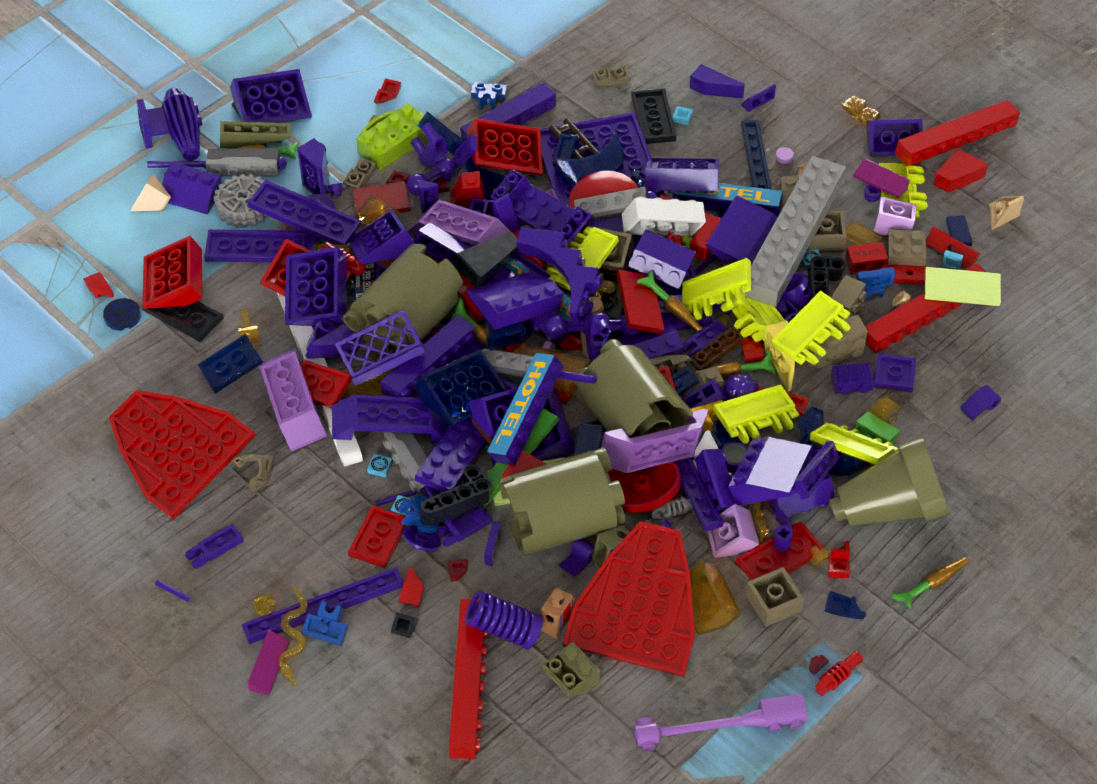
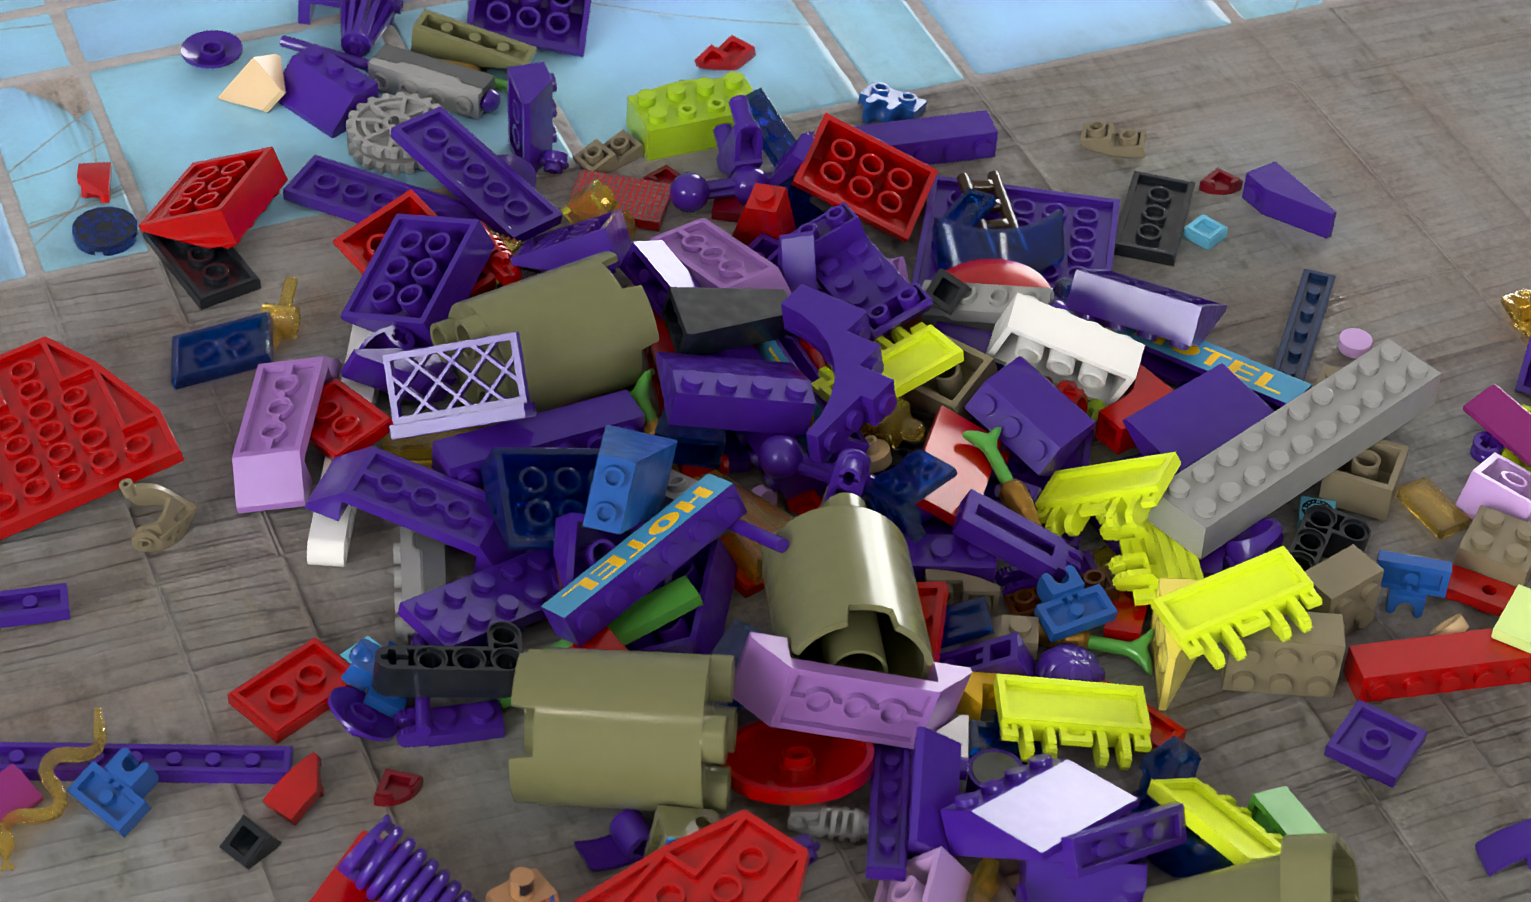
camera: 20 degrees right, 10 degrees down
clear yellow tile [254,594,276,616] -> none
medium azure tile [367,454,392,477] -> none
dark purple piece [377,490,416,506] -> none
dark purple slope [417,180,439,213] -> none
dark purple tile [484,521,501,566] -> none
dark purple slope [741,84,776,112] -> none
dark purple brick [831,362,874,395] -> none
red brick [845,242,888,275] -> none
clear yellow brick [870,395,899,425] -> none
none -> dark purple dish [181,30,243,69]
none -> blue slope [583,424,678,534]
none -> clear blue bracket [864,449,958,543]
none -> black slope [925,268,969,315]
none -> dark purple hinge [951,488,1083,581]
none -> blue plate [1034,565,1118,642]
none -> dark red tile [1199,167,1243,195]

